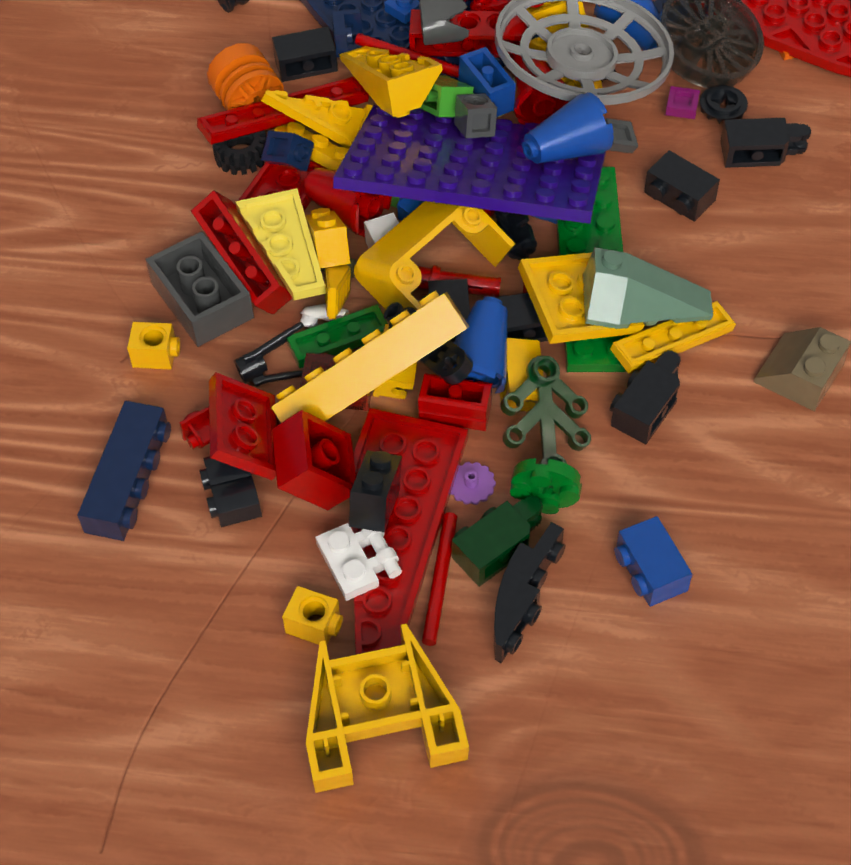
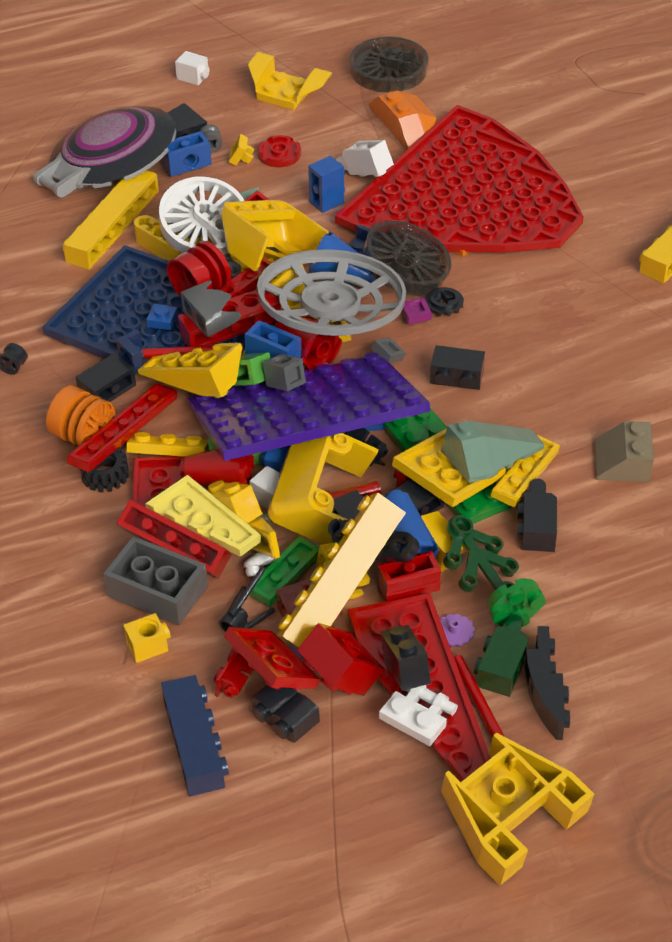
camera: 30 degrees left, 10 degrees down
yellow wing [261,90,373,149] -> none
dark blue bracket [261,131,314,171] -> none
yellow brick [282,586,343,646] -> none
blue cone [522,92,614,164] -> none
blue brick [614,516,692,607] -> none
black hinge [720,118,811,168] -> none

